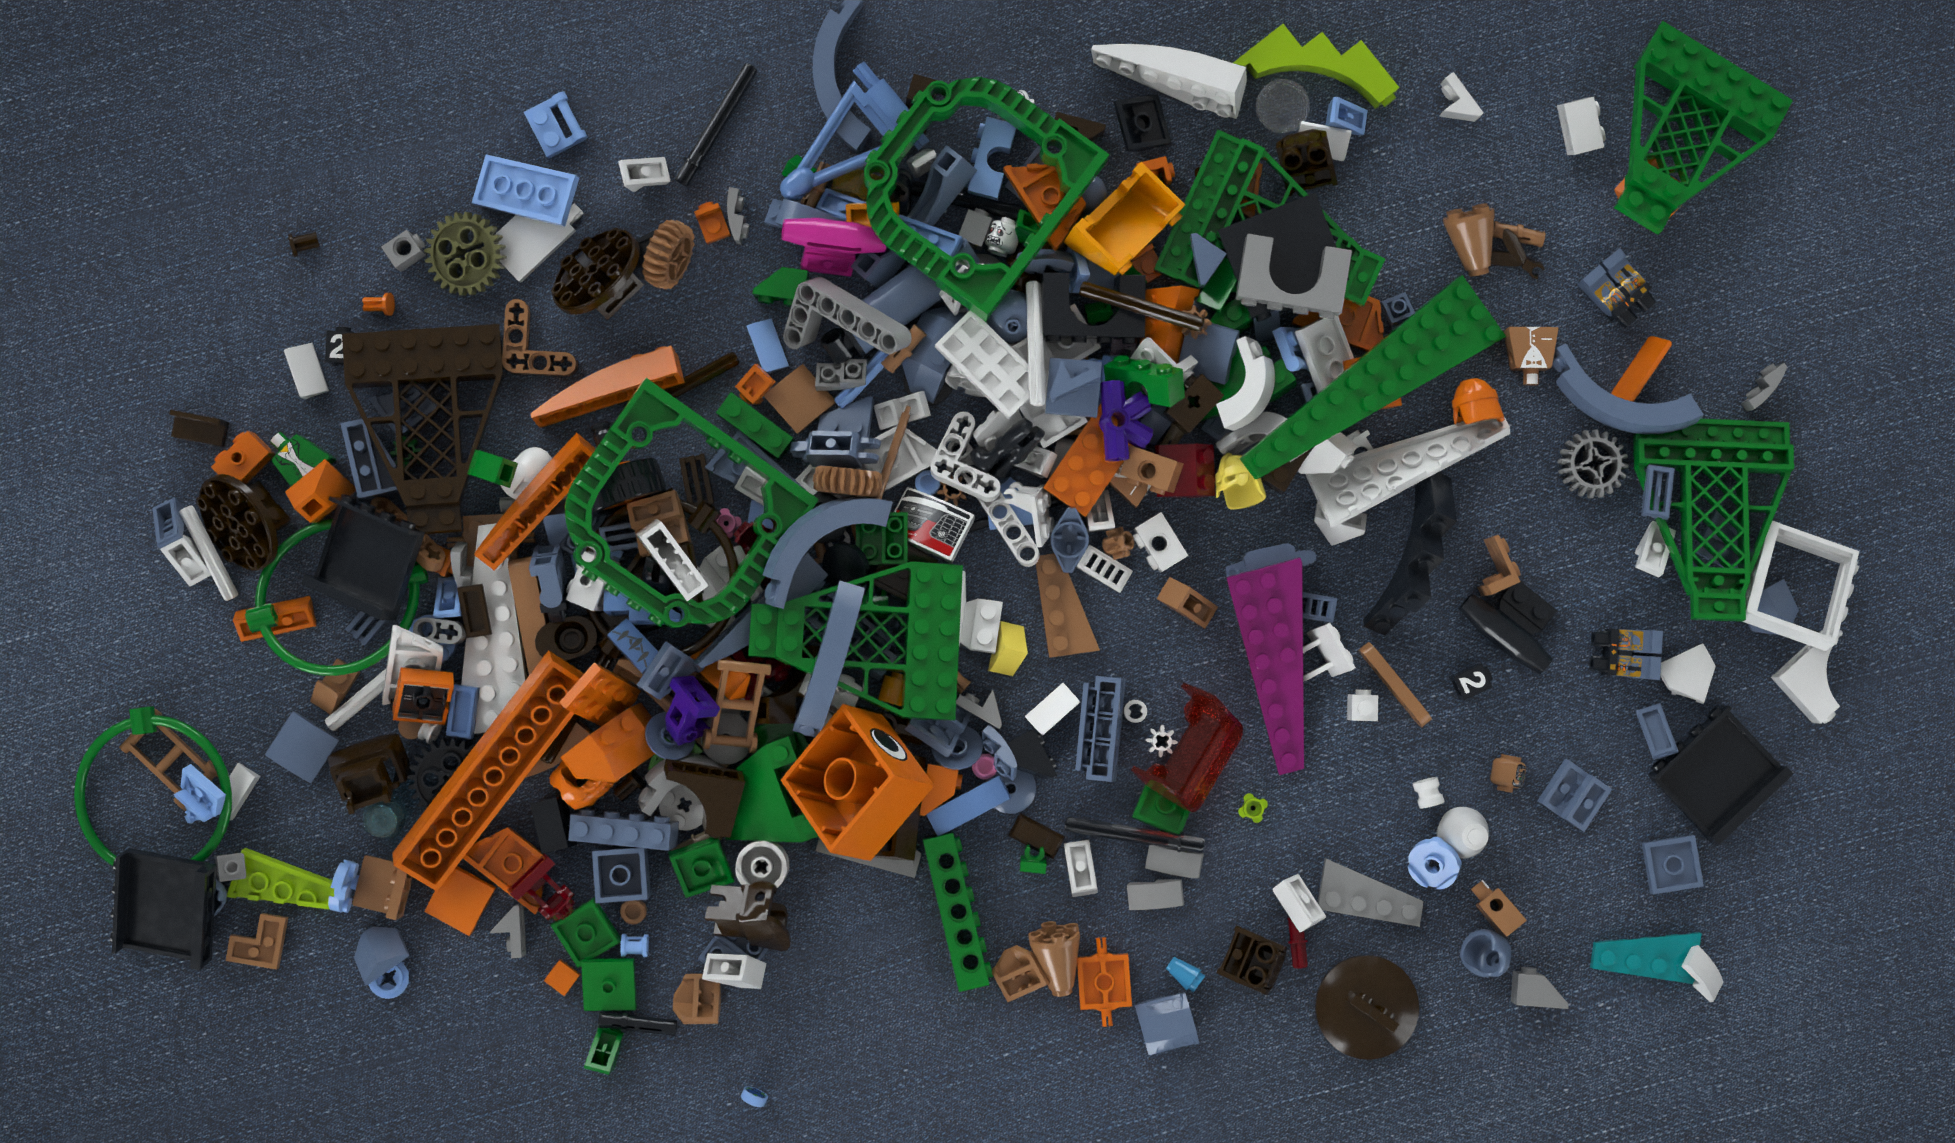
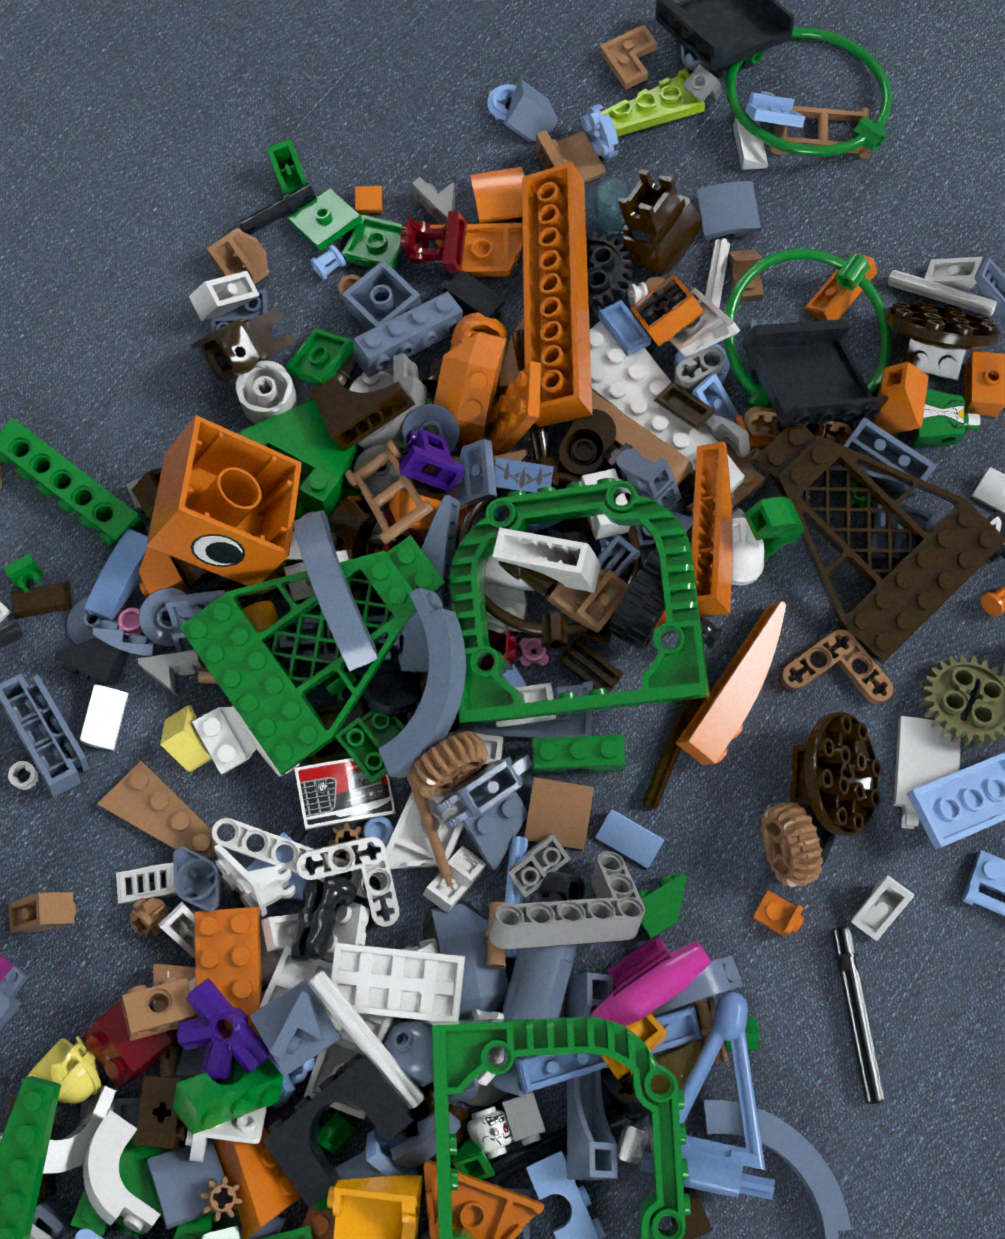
camera: 145 degrees right, 15 degrees down
light grey slope [727,187,749,245] -> none
orange bracket [735,364,776,404] -> none
light blue tile [741,1086,768,1107] -> none
dark brown axle [1079,281,1204,332] -> none
white brick [1133,512,1188,573] -> none

